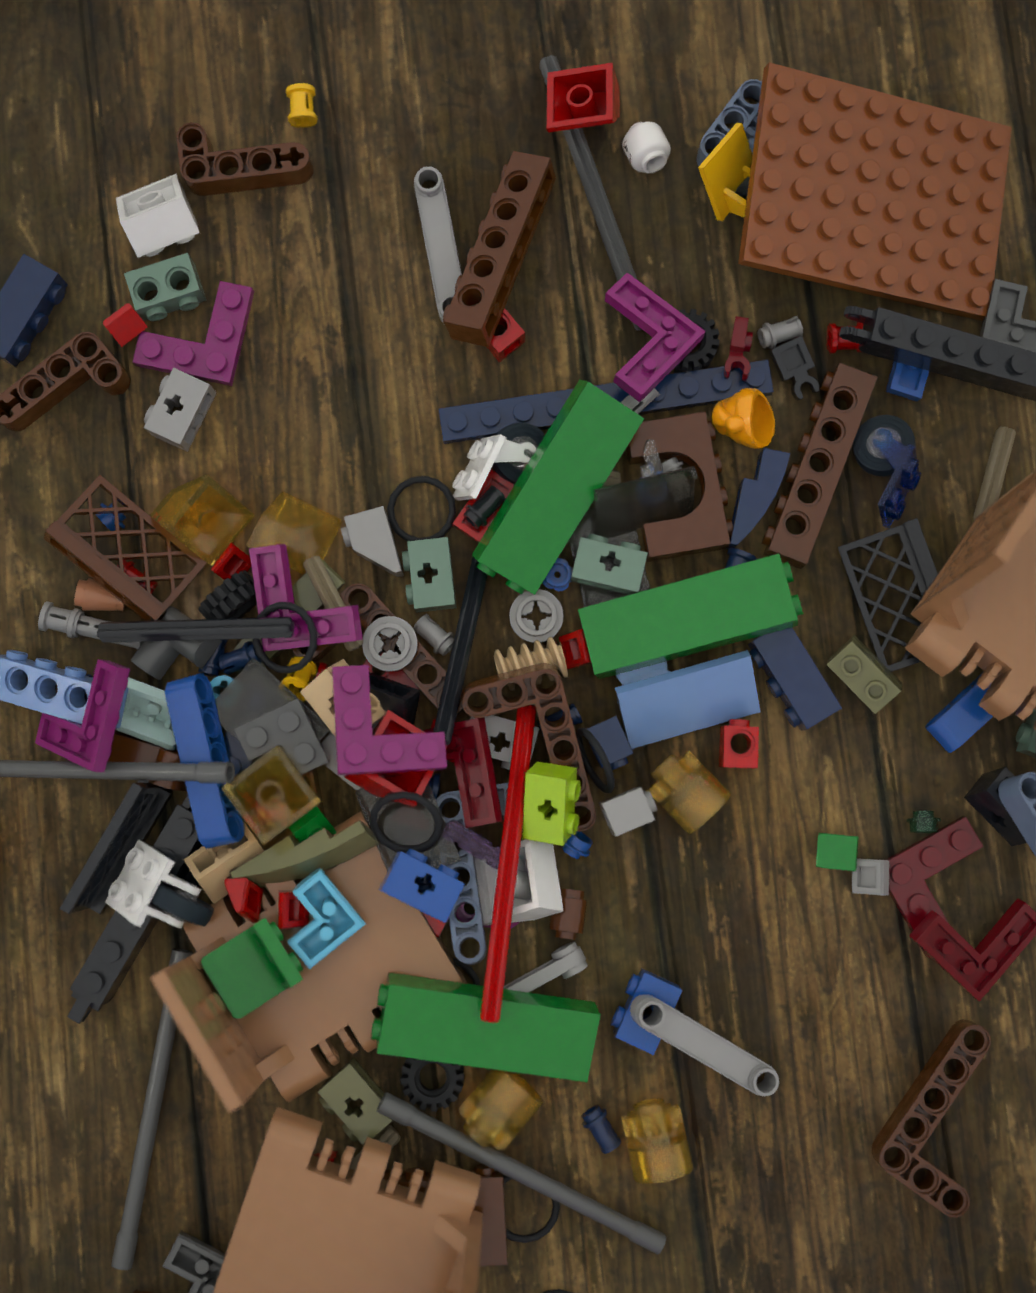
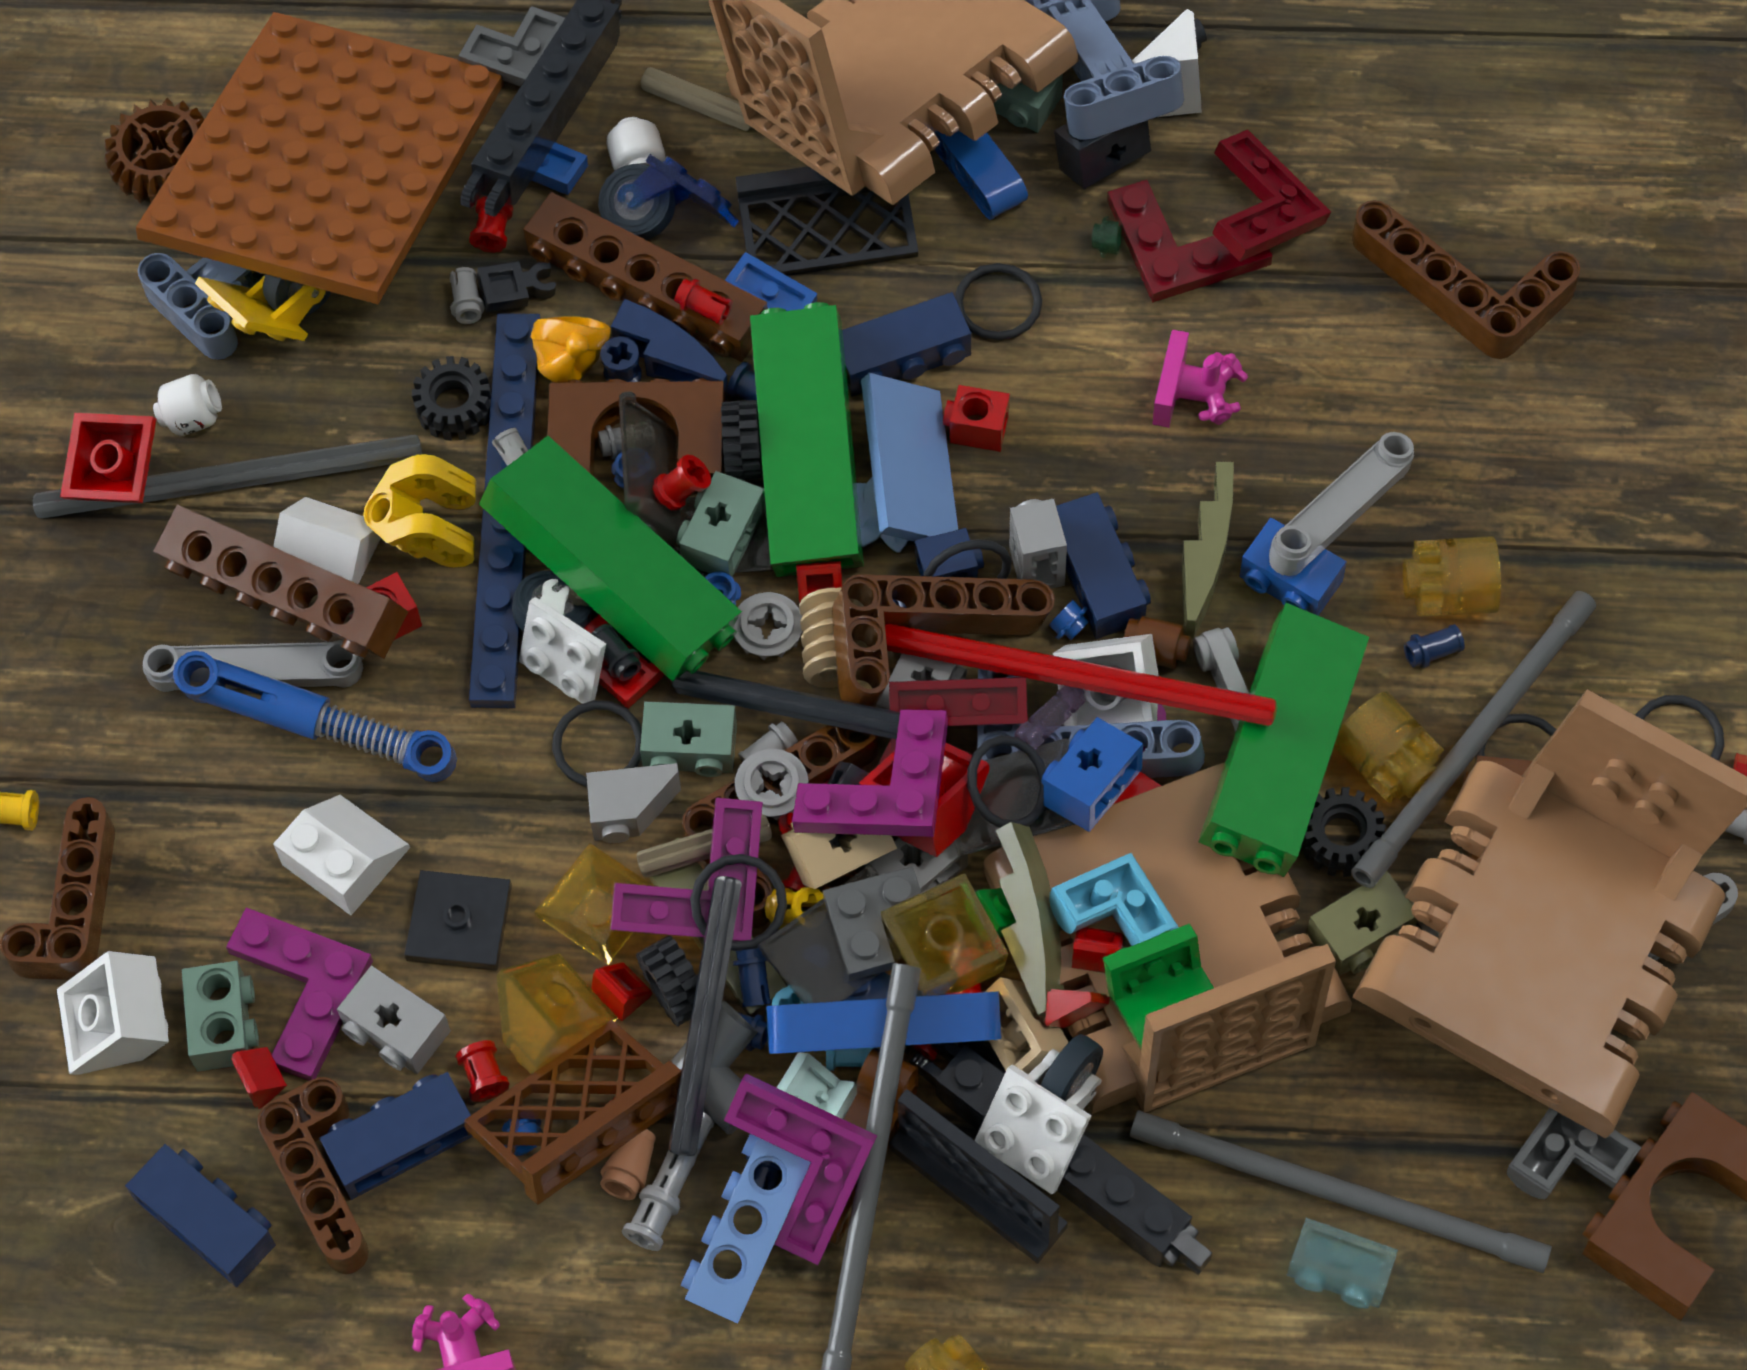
camera: 80 degrees left, 20 degrees down
lime brick [523,761,581,846] -> none
magenta plate [604,273,706,402] -> none
clear piece [640,439,667,505] -> none
clear yellow gear [647,751,732,835] -> none
dark red plate [724,316,753,381] -> none
green slope [816,833,859,871] -> none
olive brick [826,635,902,714] -> none
light grey tile [852,858,889,896] -> none
none -> reddish brown gear [104,97,205,203]
none -> blue piece [173,651,457,782]
none -> white slope [273,497,381,584]
none -> white slope [273,795,410,915]
none -> dark blue brick [320,1072,473,1200]
none -> yellow piece [363,454,476,568]
none -> black plate [405,870,512,971]
none -> red bush [455,1040,510,1102]
none -> dark blue bush [600,336,642,382]
none -> white head [606,117,665,171]
none -> red bush [653,454,711,511]
none -> red pin [674,278,733,325]
none -> black tyre [721,400,762,480]
none -> blue plate [725,252,818,311]
none -> black piece [955,263,1043,340]
none -> dark blue brick [1056,492,1151,639]
none -> dark pink piece [1152,330,1248,428]
none -> olive slope [1182,462,1234,640]
none -> clear light blue bracket [1287,1218,1398,1309]

